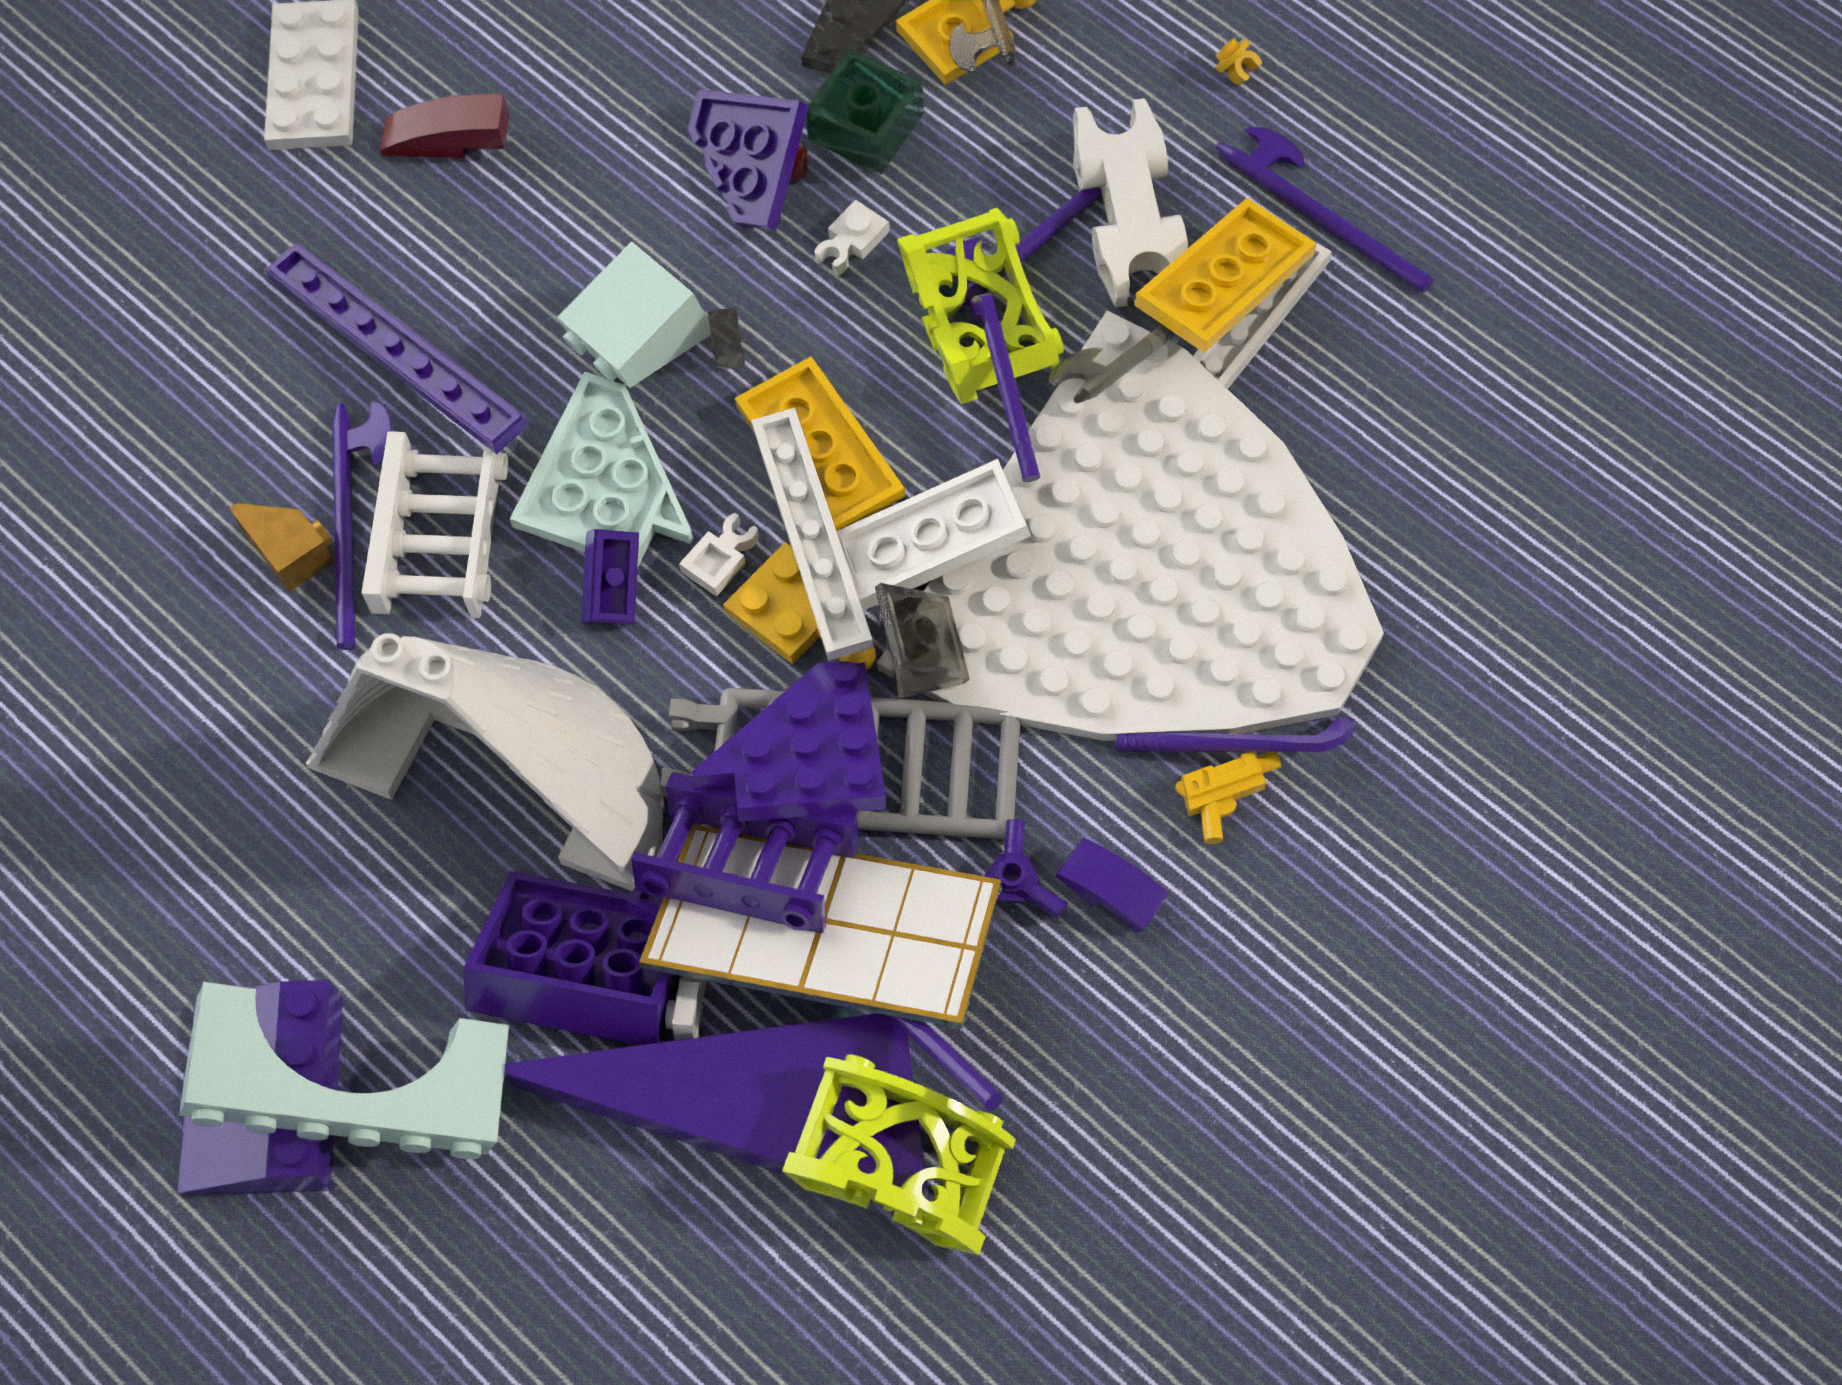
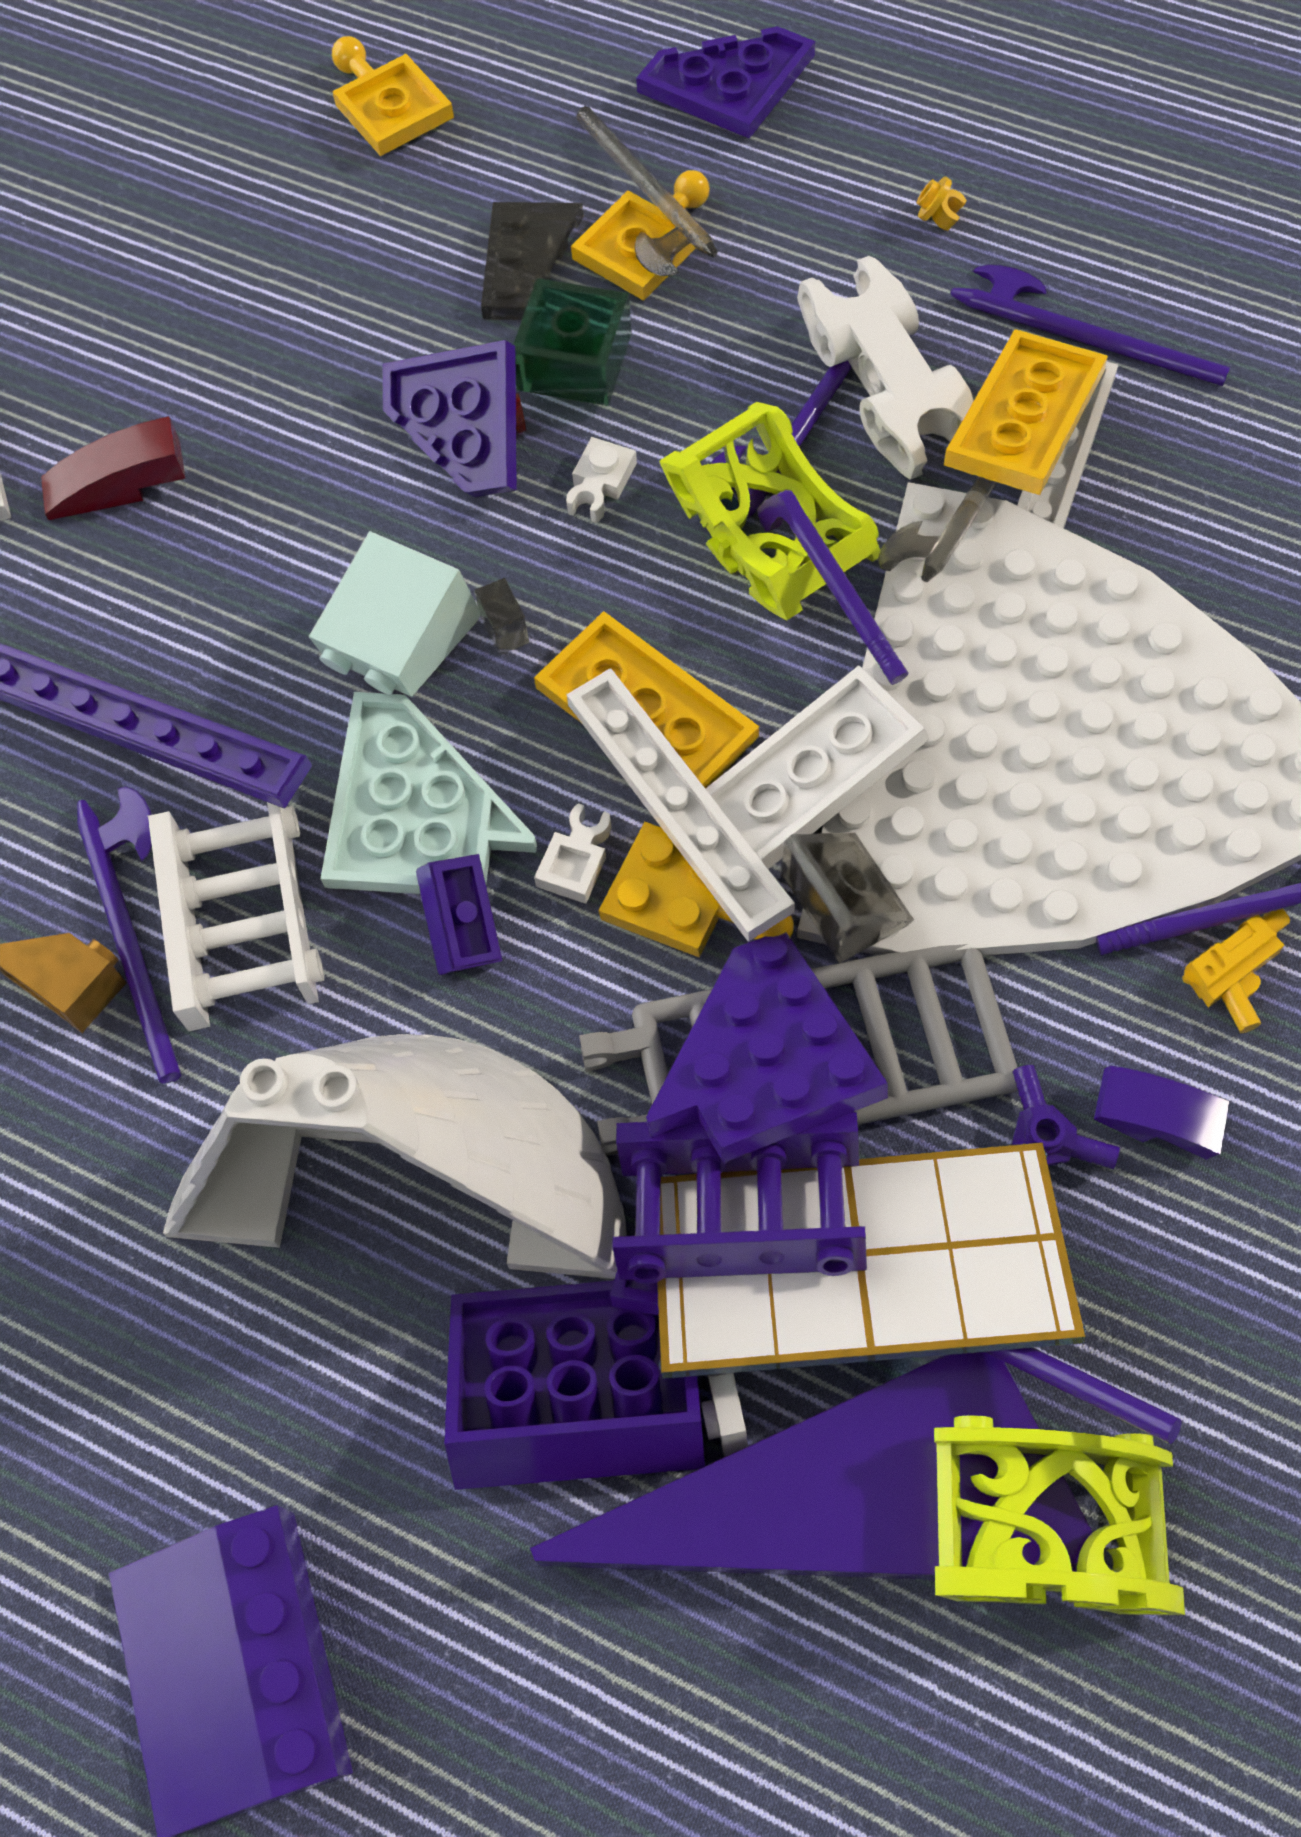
camera: 15 degrees left, 0 degrees up
light aqua arch [179,982,509,1159] -> none

